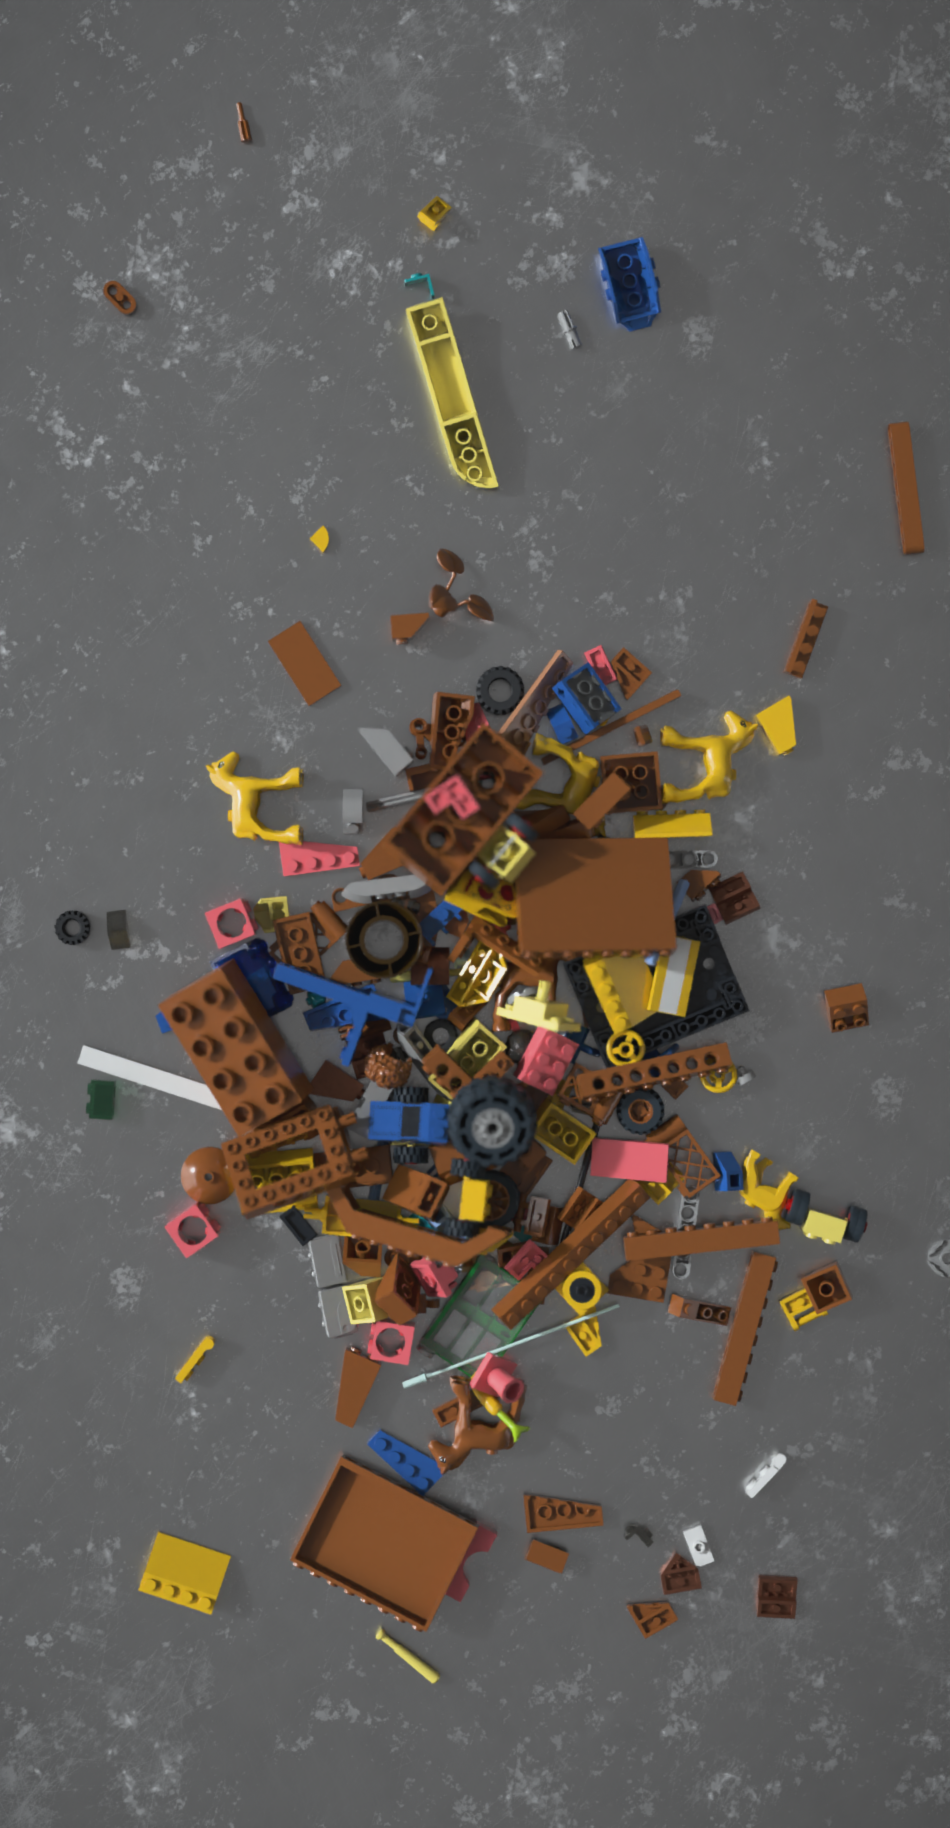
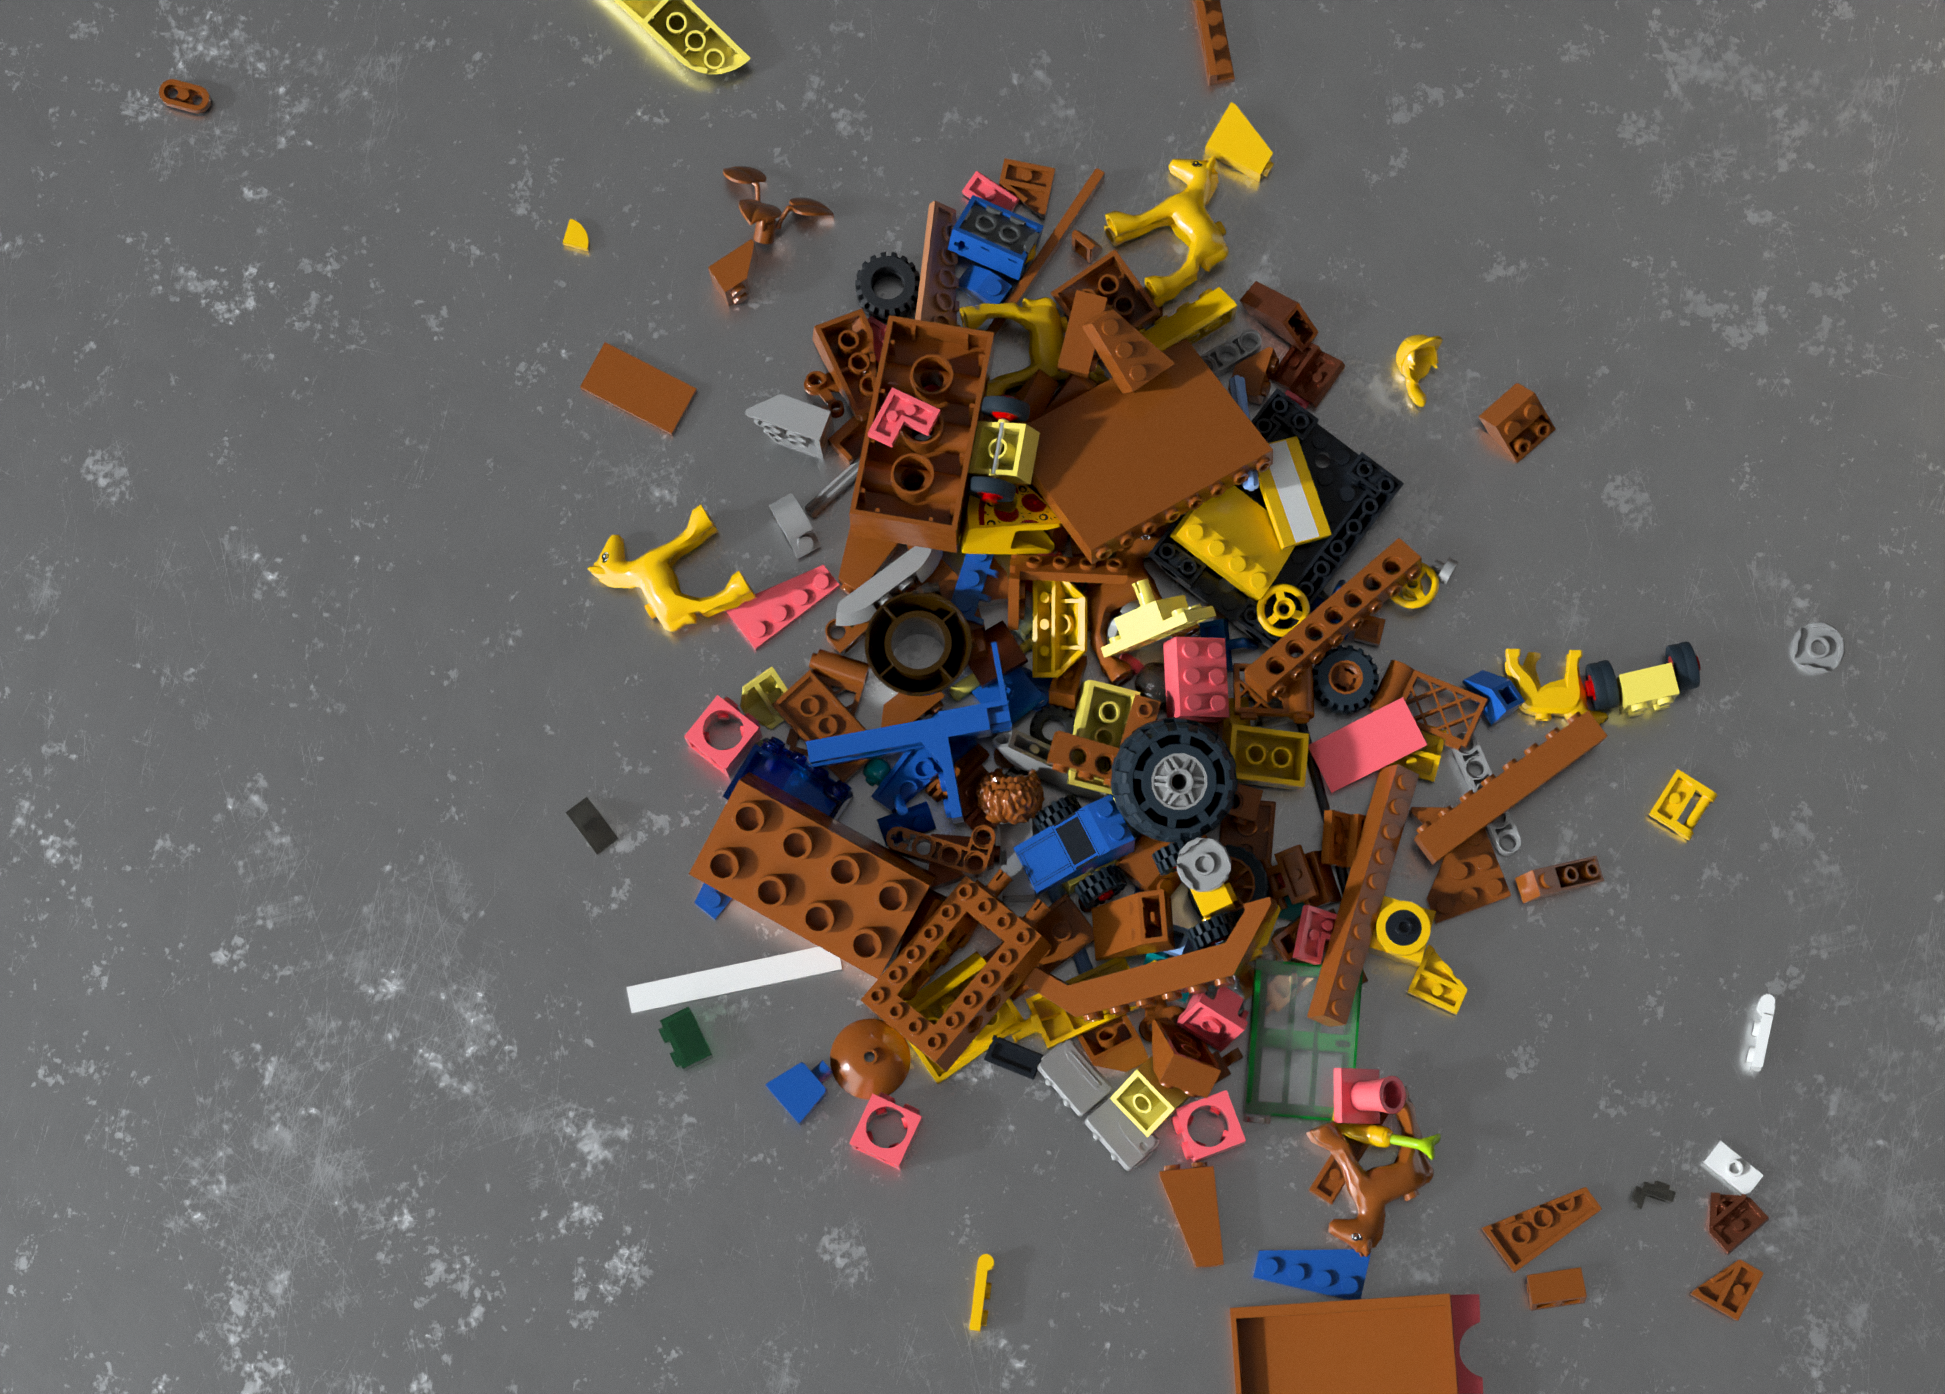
camera: 25 degrees left, 10 degrees down
black tyre [54,910,91,945] -> none
light aqua piece [402,1304,620,1389] -> none
dark orange brick [712,1250,778,1406] -> none
copper slope [757,1575,798,1619] -> none
dark orange slope [801,1261,853,1314] -> none
none -> blue torso [766,1060,833,1126]
none -> blue plate [876,794,936,846]
none -> dark orange beam [886,825,996,878]
none -> dark orange wedge [1081,309,1175,394]
none -> light grey tile [1177,838,1231,892]
none -> copper slope [1240,281,1319,352]
none -> yellow piece [1396,334,1443,407]

